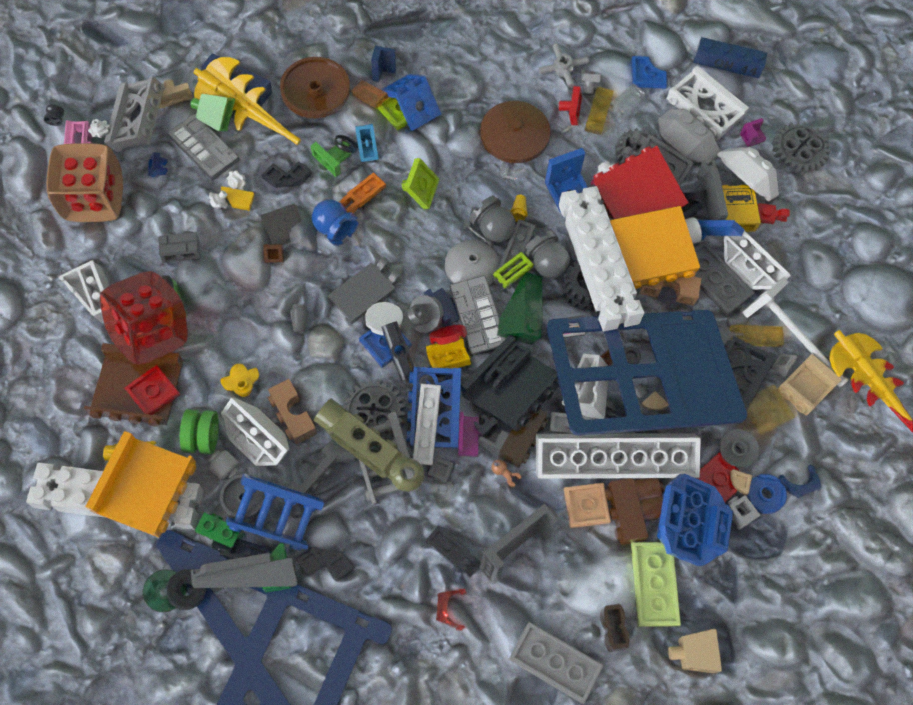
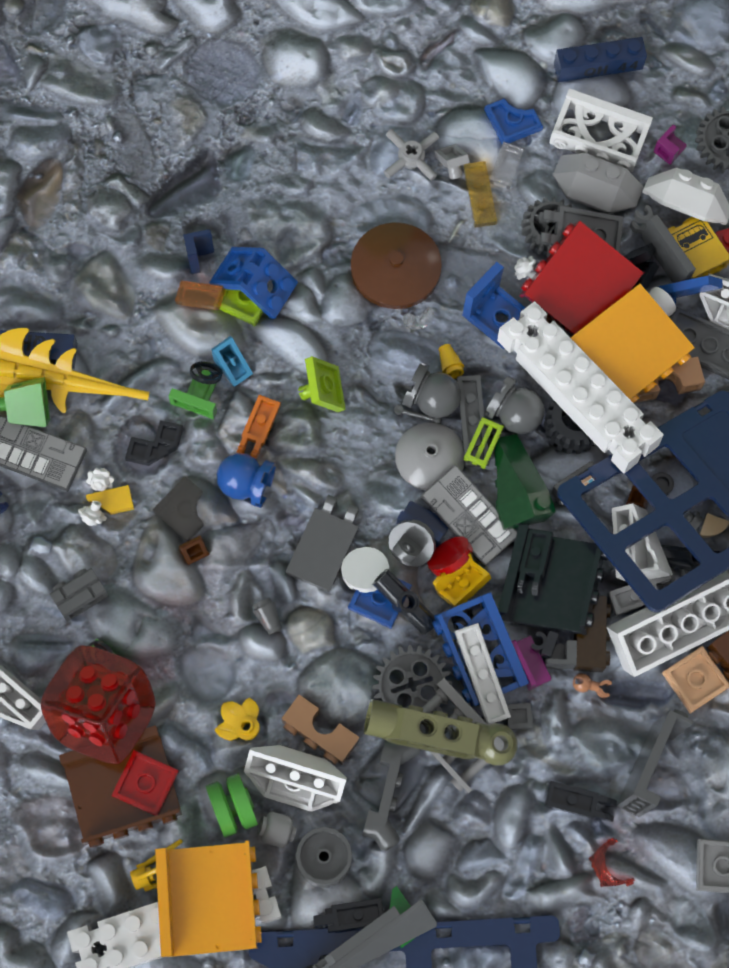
camera: 25 degrees left, 5 degrees up
green bracket [195,513,245,548] -> none
blue fence [226,473,324,551] -> none
reddish brown dish [280,57,350,118] -> none
black tile [296,547,354,582] -> none
red tile [559,86,583,125] -> none

